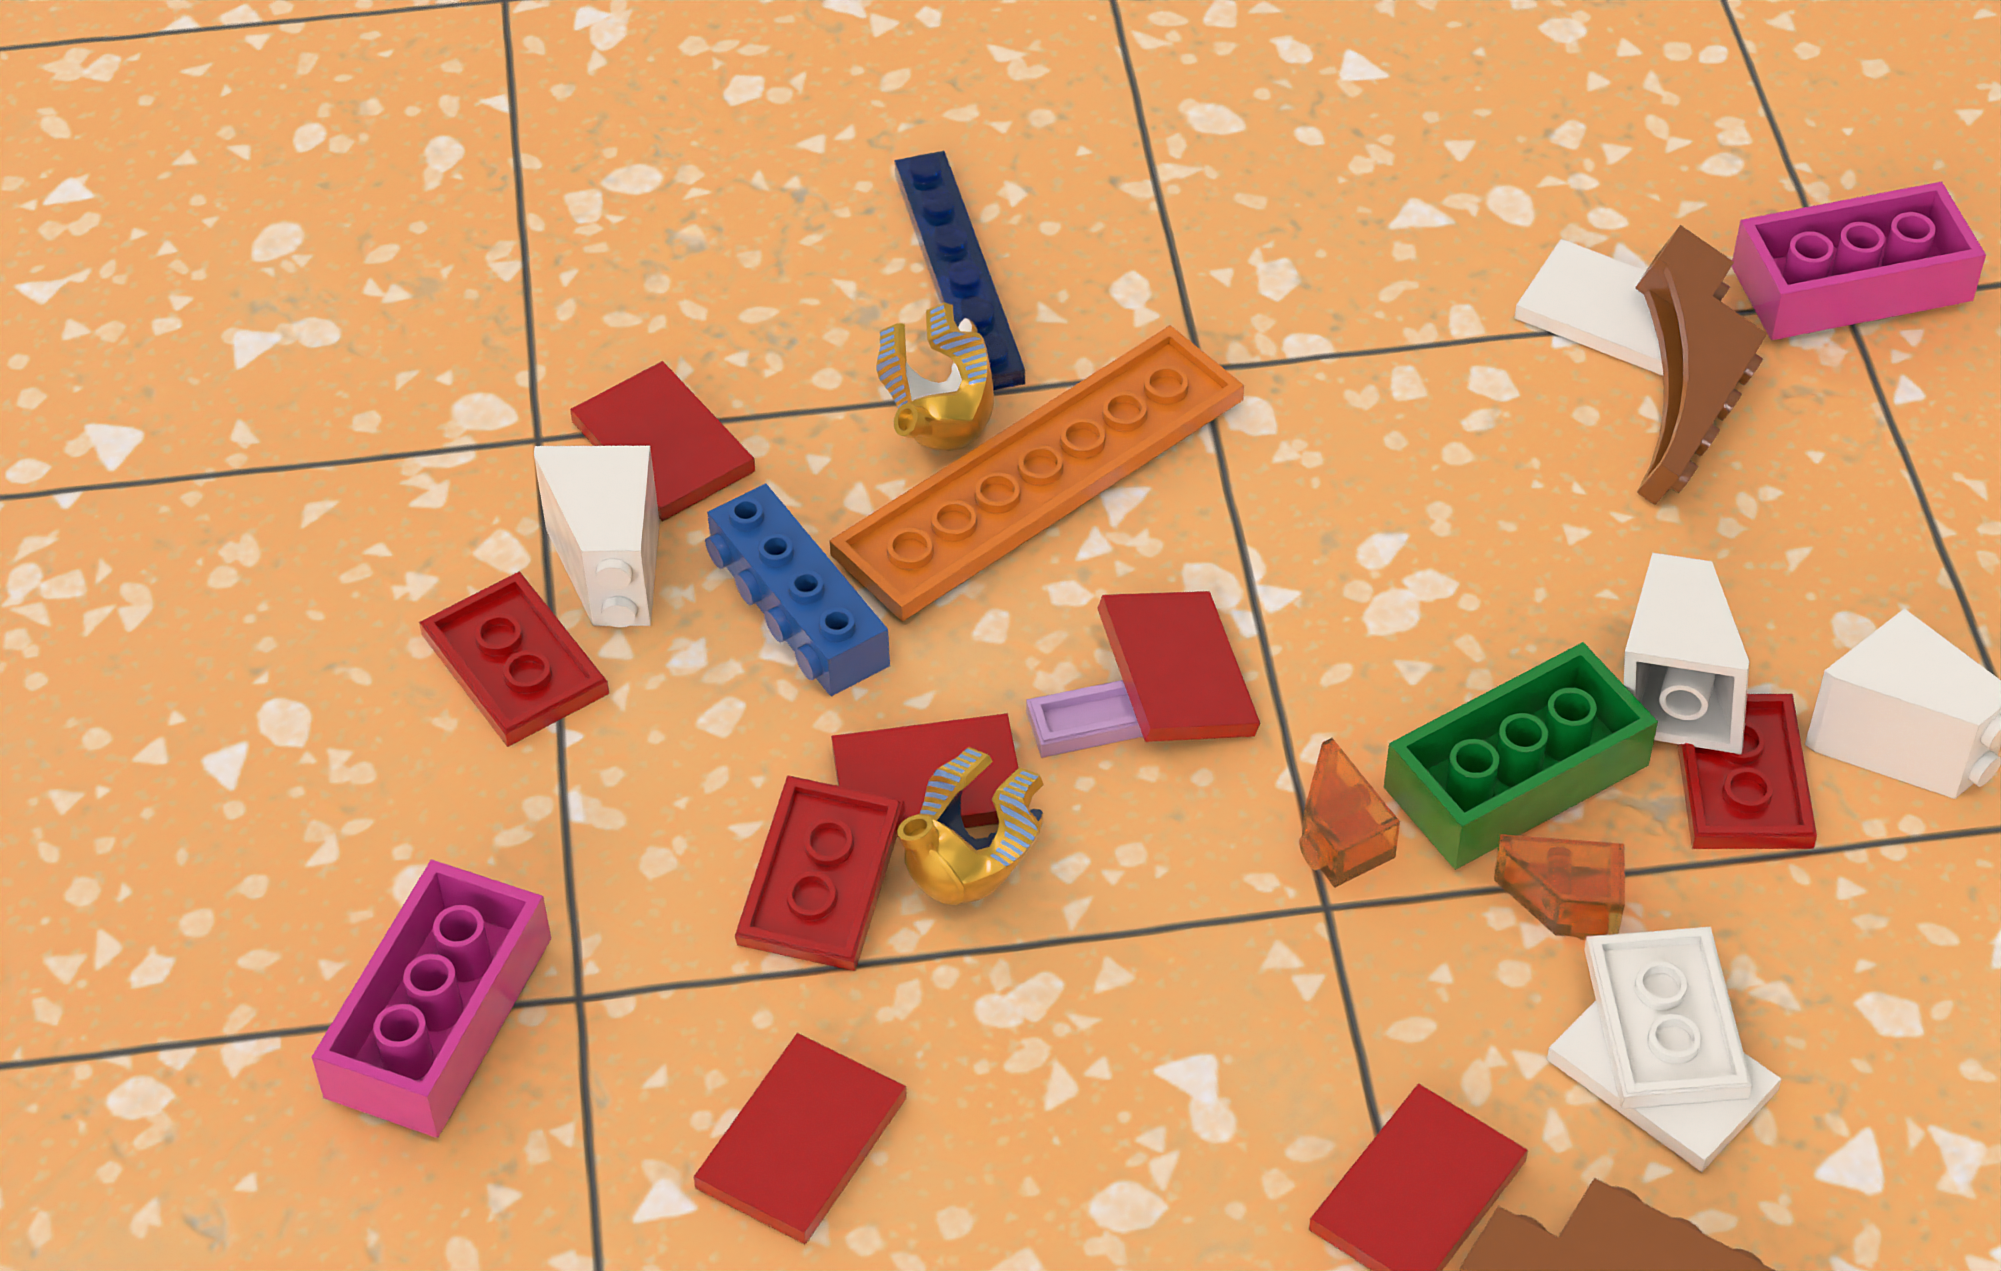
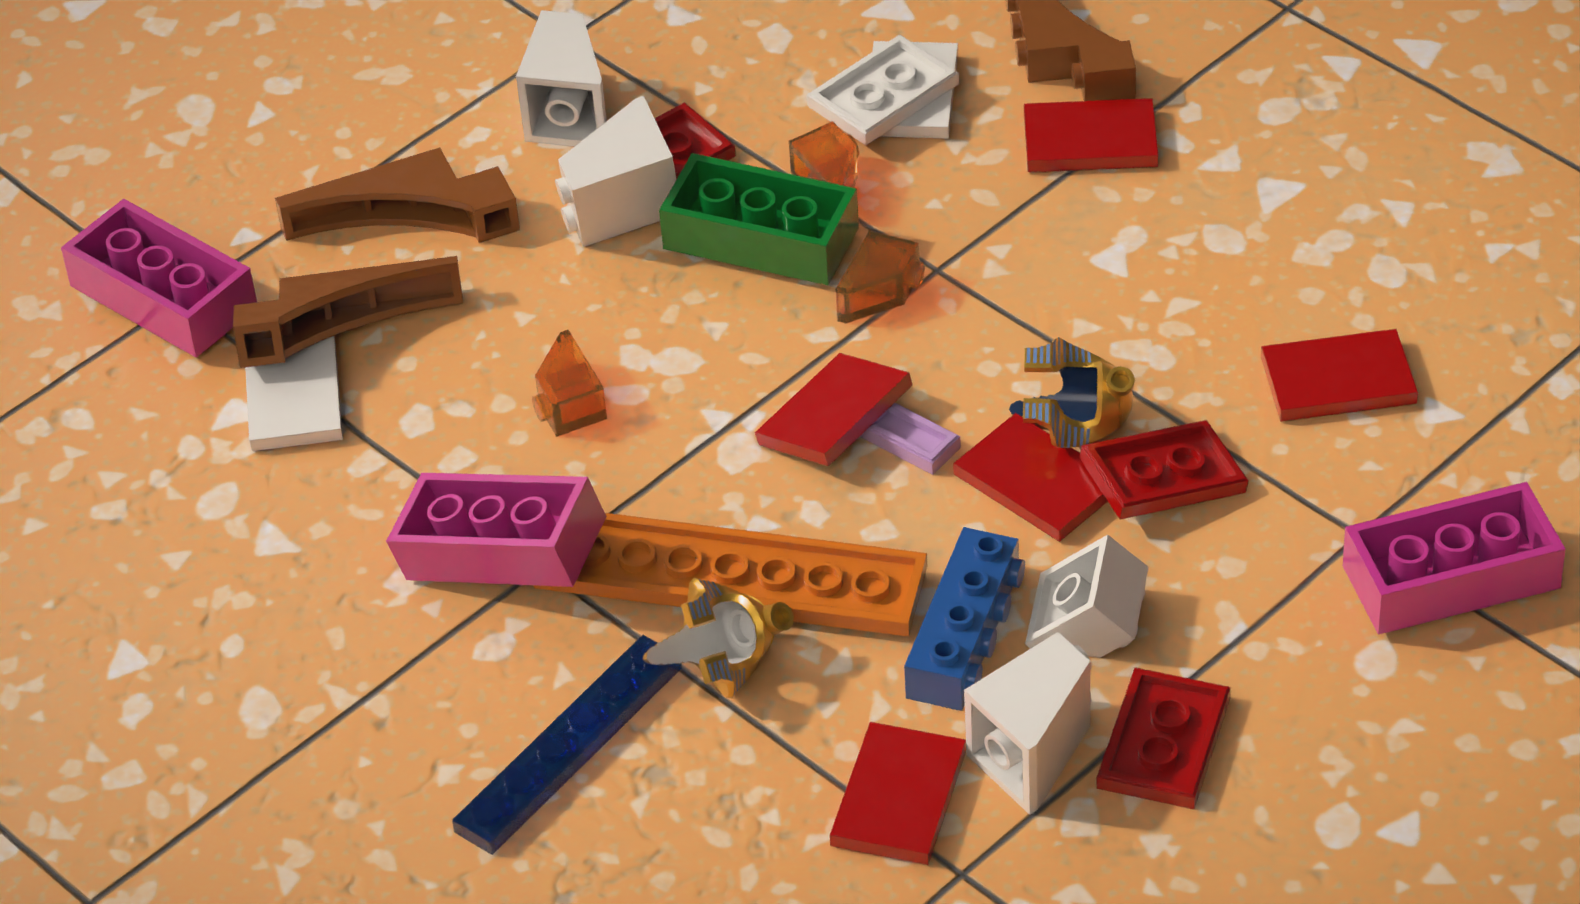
camera: 125 degrees left, 5 degrees down
none -> dark orange arch [275,147,520,243]
none -> dark pink brick [386,473,607,587]
none -> clear orange slope [532,329,607,437]
none -> white slope [1025,535,1149,658]

